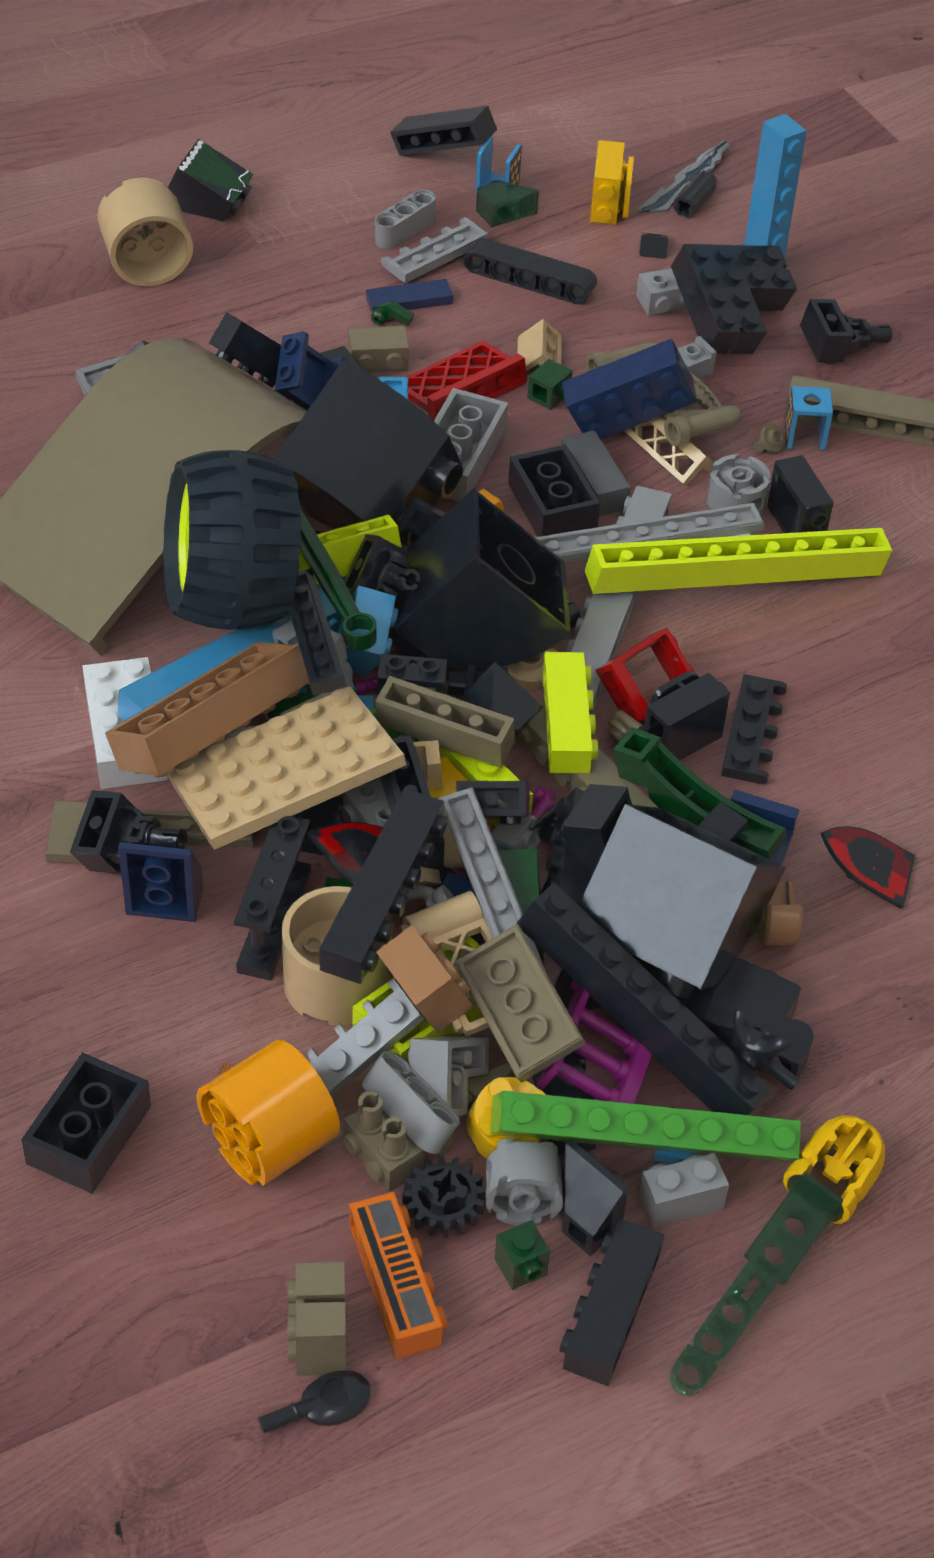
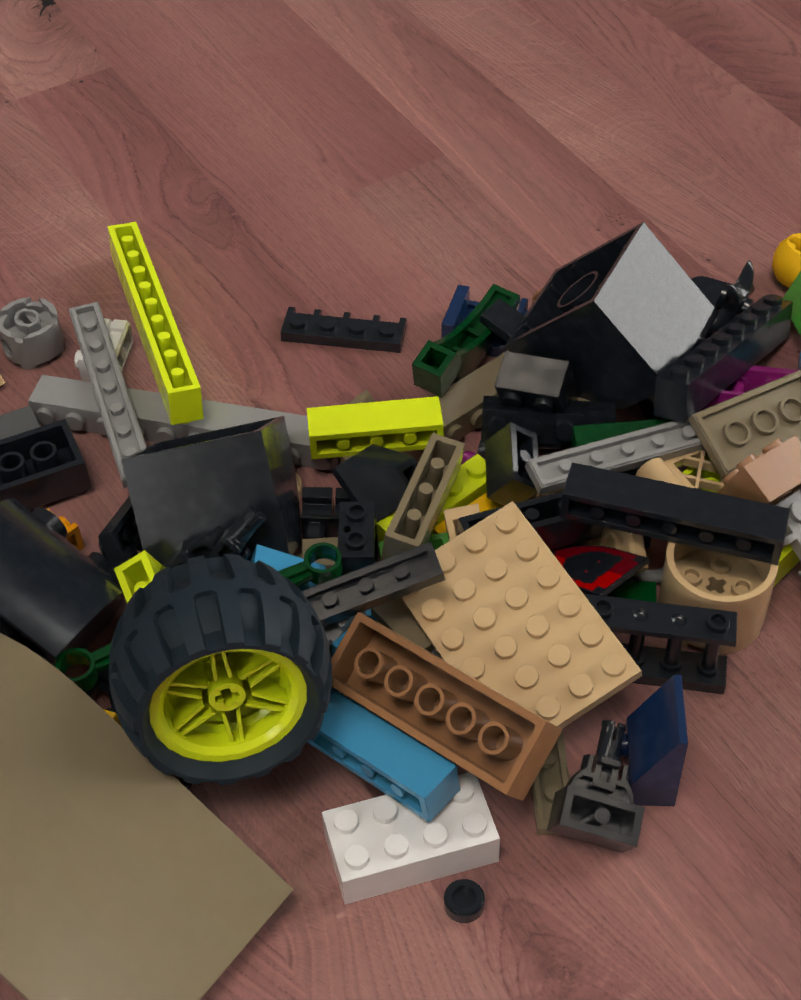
camera: 90 degrees left, 0 degrees up
dark tan tile [46,801,87,863] -> none
red window [595,627,695,722] -> none
black brick [644,671,730,760] -> none
black window [767,455,834,533] -> none
shield [821,826,915,909] -> none
none -> black tile [444,879,485,923]

